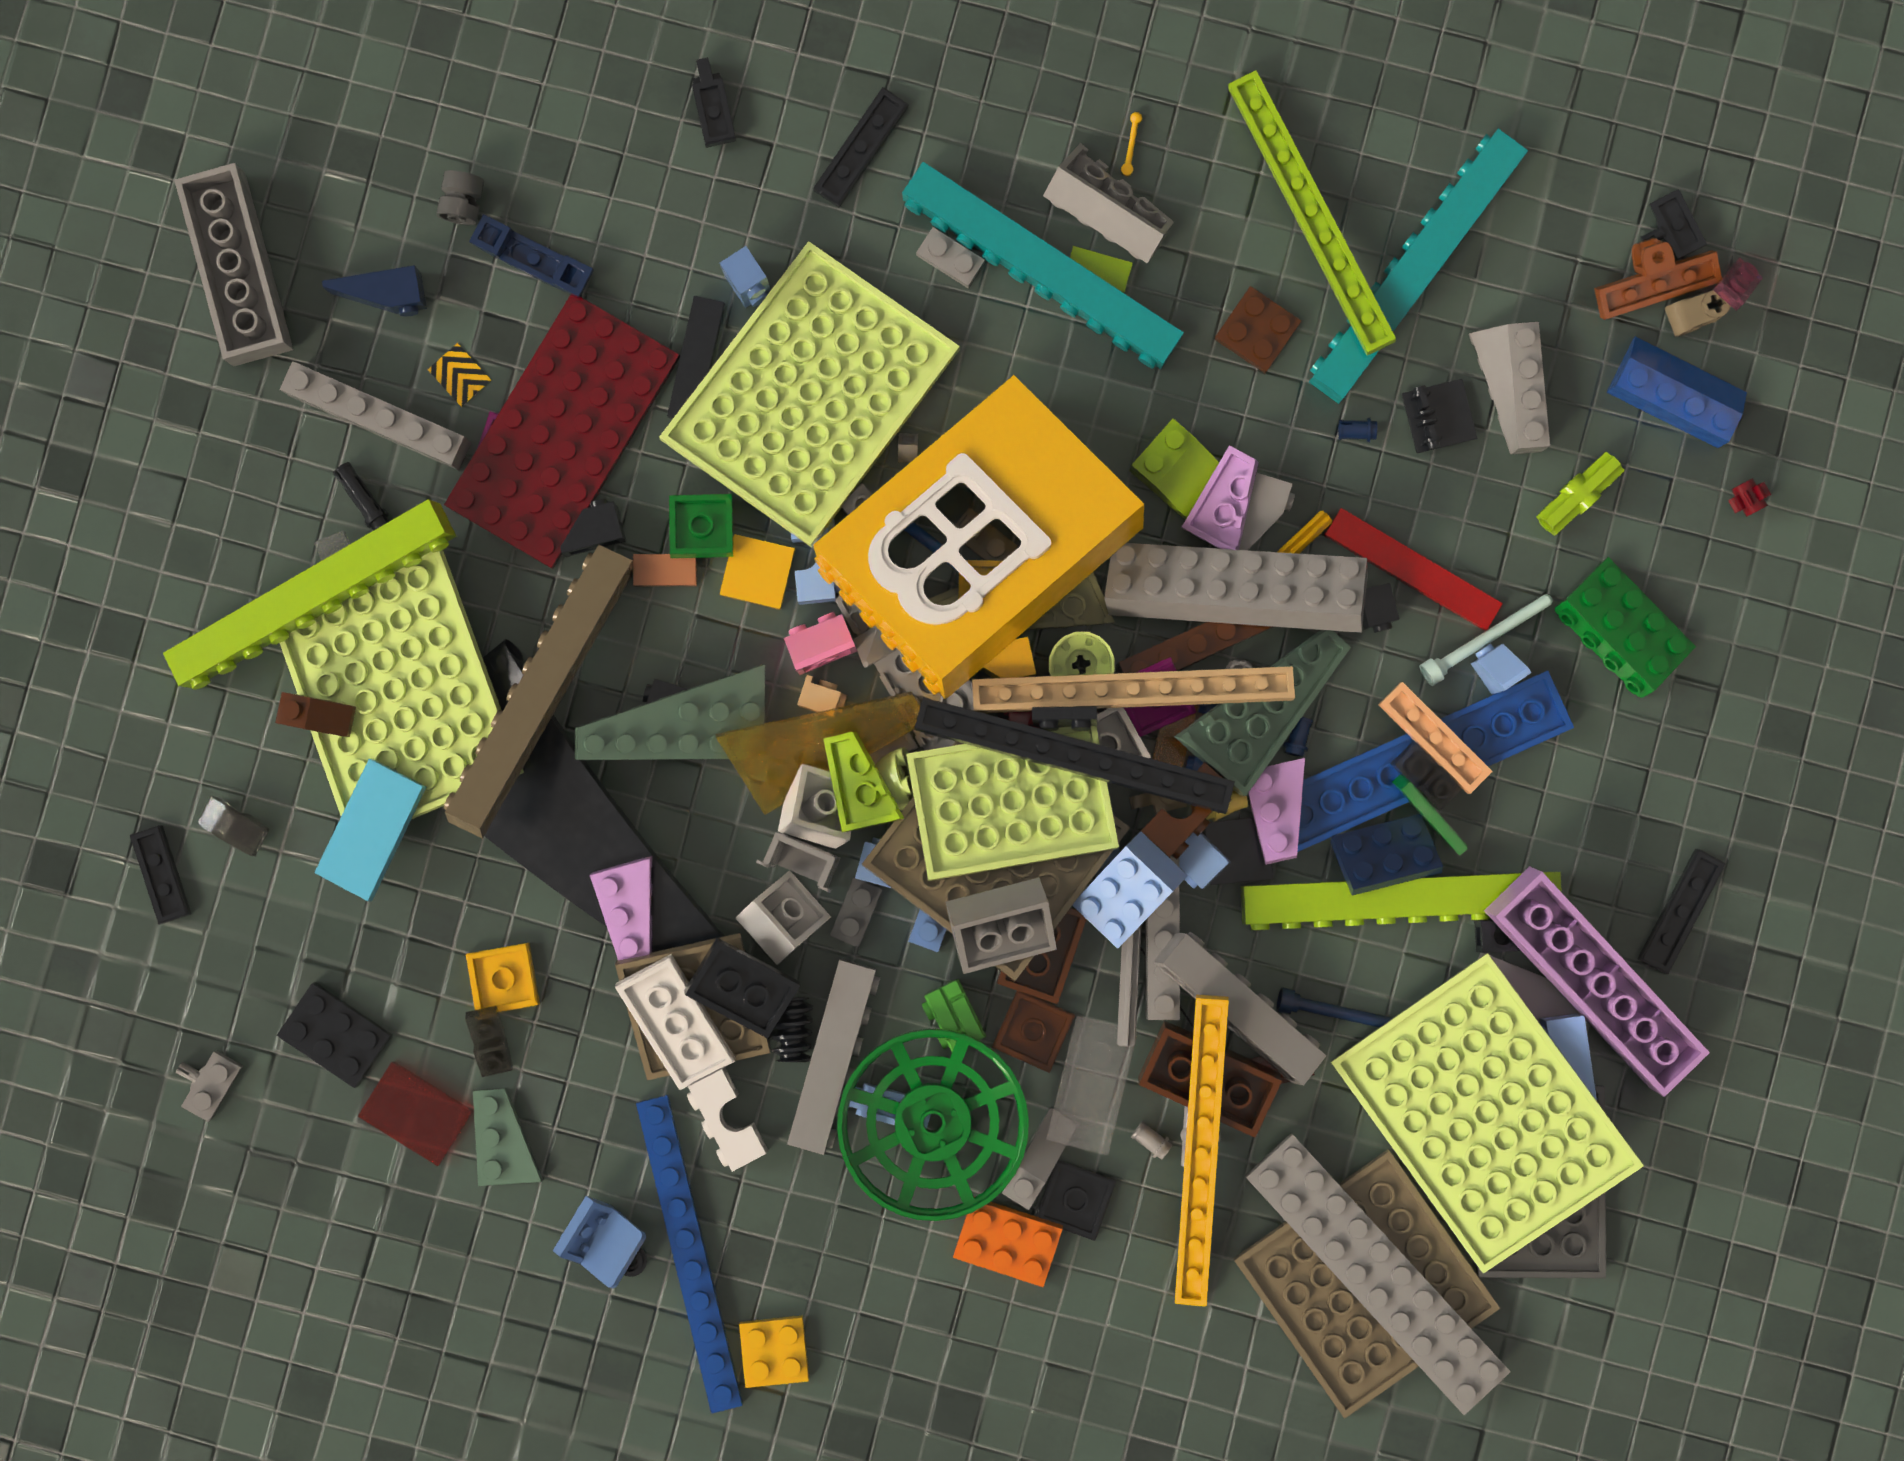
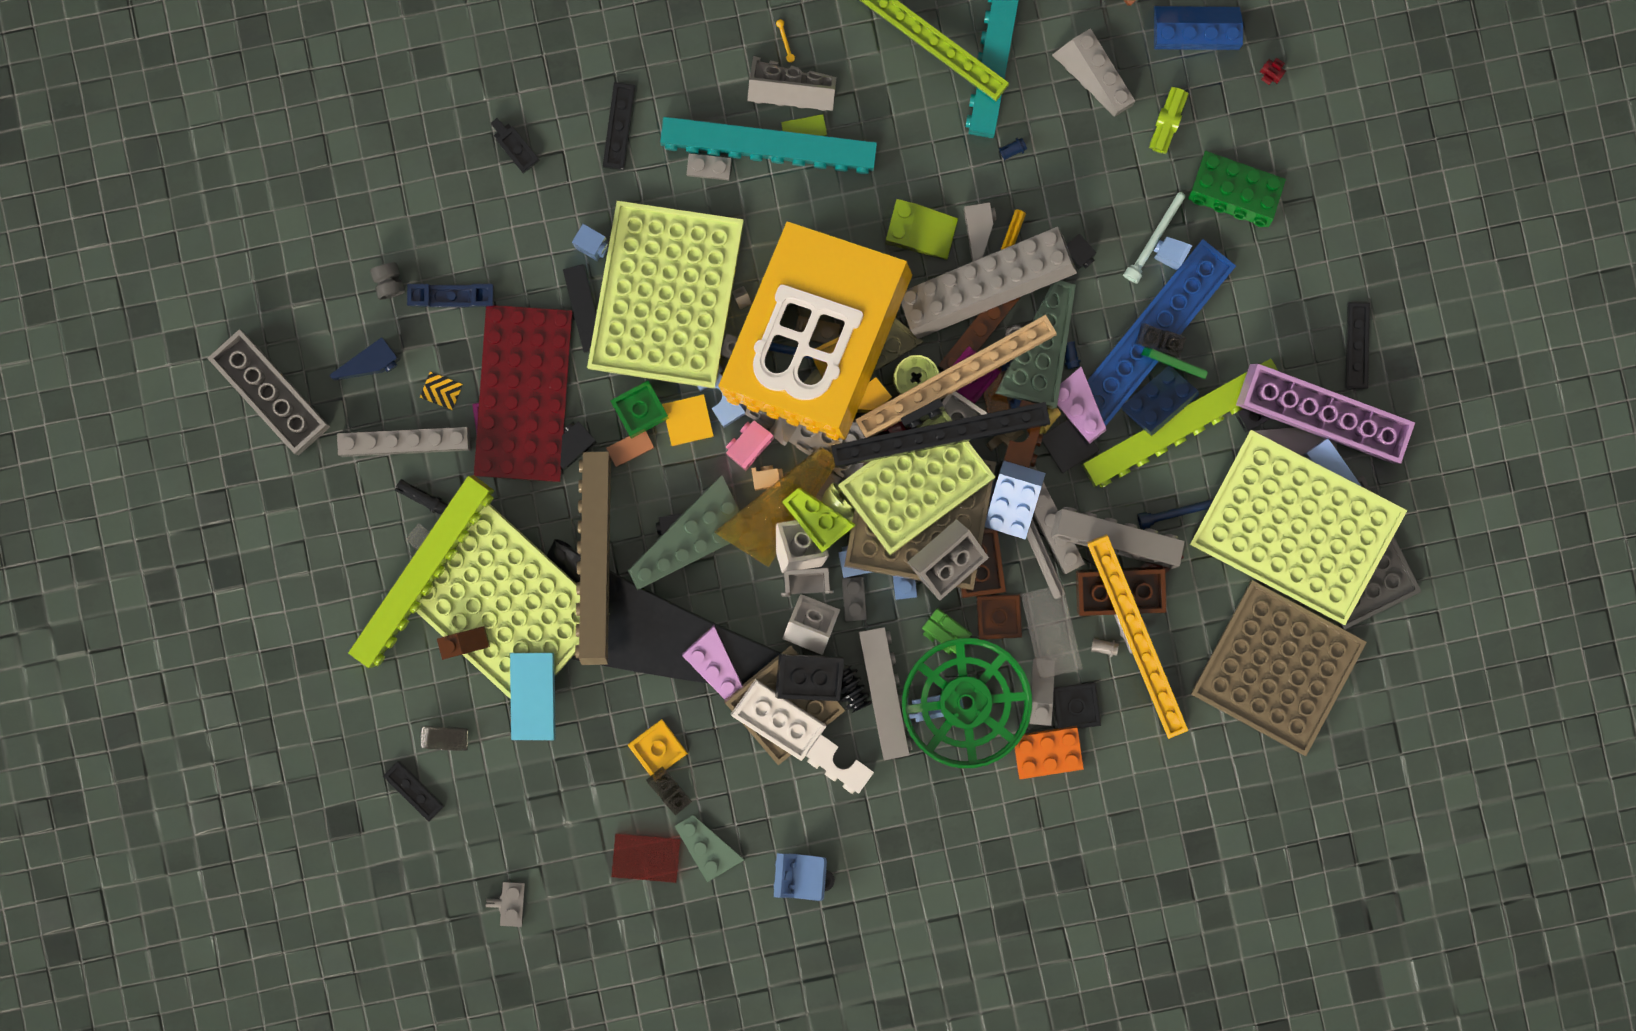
camera: 30 degrees left, 0 degrees up
black plate [276,982,393,1088] -> none
blue plate [636,1095,743,1414] -> none
yellow plate [739,1315,809,1388] -> none
light blue slope [1179,817,1231,889] -> none
lavender wing [1182,445,1259,550] -> none
reddish brown plate [1214,286,1301,374] -> none
light grey plate [1245,1133,1511,1415] -> none
red tile [1324,508,1503,631] -> none
light nougat plate [1378,682,1493,794] -> none
black hinge [1401,379,1478,454] -> none

